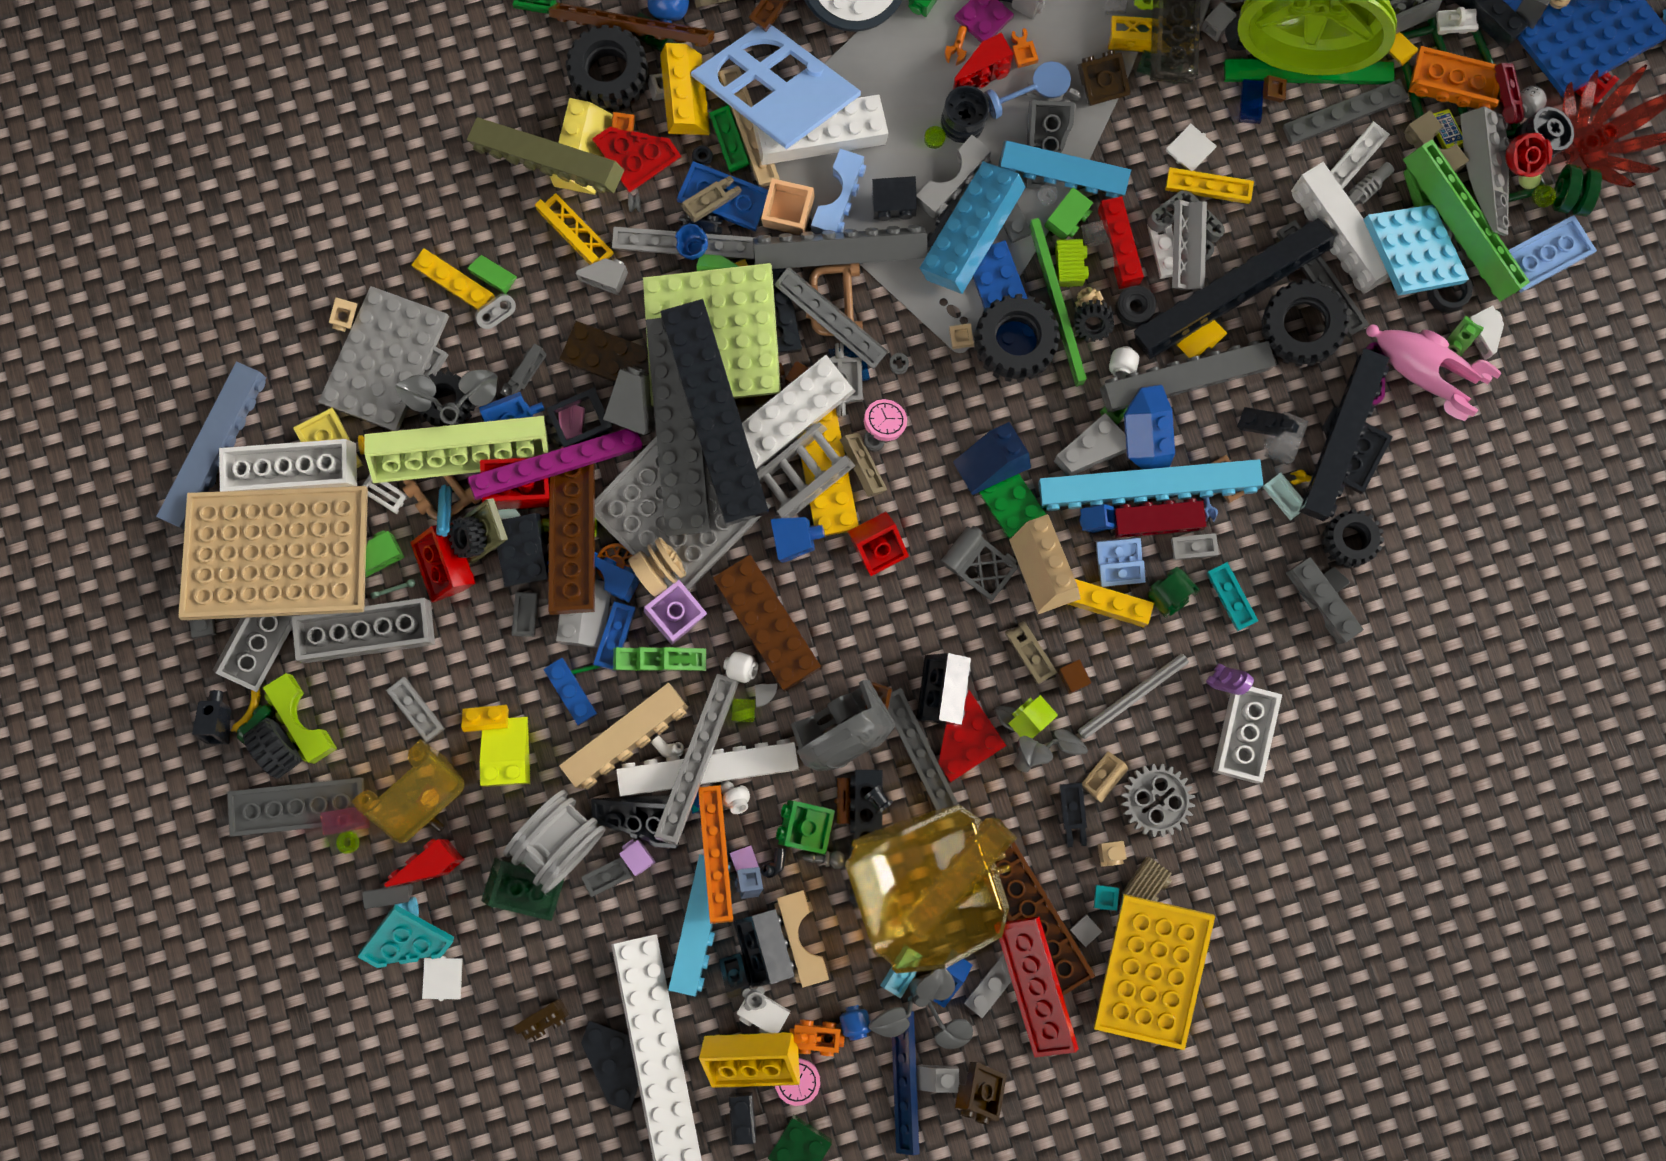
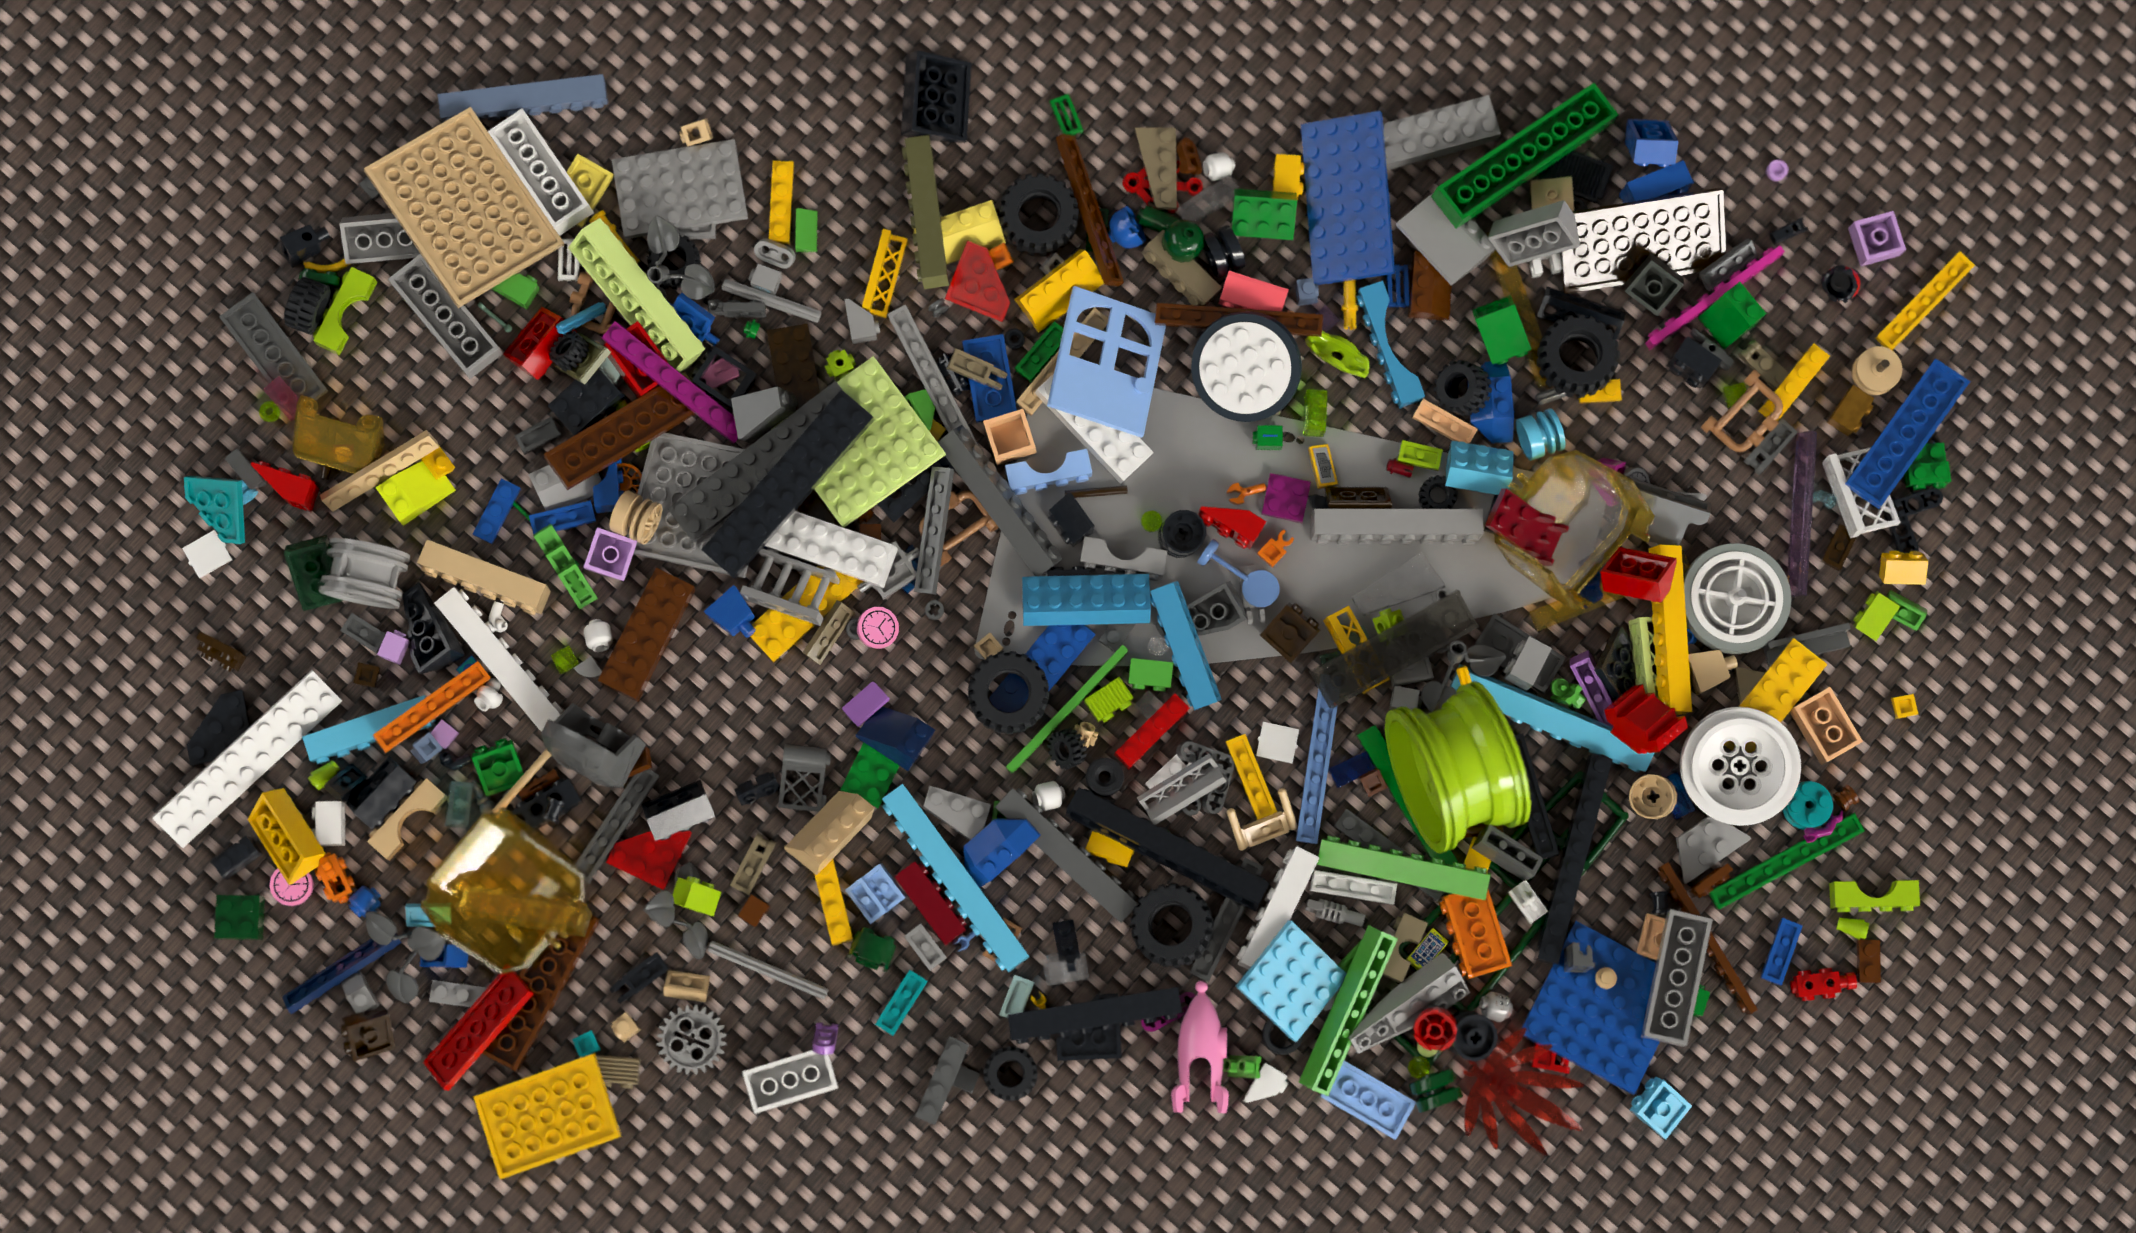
camera: 45 degrees right, 0 degrees up
light grey tile [386,677,445,743] -> none
light grey plate [654,674,739,845] -> none
blue hair [675,223,708,260] -> none
light grey plate [742,986,766,1011] -> none
red slope [847,511,909,577] -> none
light grey tile [1069,914,1102,947] -> none
blue brick [1080,504,1116,533] -> none
dark red hinge [1494,63,1525,124] -> none
none -> lime cone [308,760,340,791]
none -> tan plate [320,430,439,512]
none -> dark brown plate [353,662,380,688]
none -> clear light blue brick [444,781,473,829]
none -> tan bar [492,749,551,816]
none -> light grey axle [722,279,821,323]
none -> black hinge [734,772,780,806]
none -> green plate [743,319,760,339]
none -> light grey brick [749,264,782,295]
none -> lime brick [824,349,856,382]
none -> medium lavender slope [842,681,890,727]
none -> black slope [901,50,972,143]
none -> dark brown bar [1064,485,1128,498]
none -> tan plate [1227,788,1298,850]
none -> medium blue plate [1296,674,1342,844]
none -> bright green brick [1317,835,1491,900]

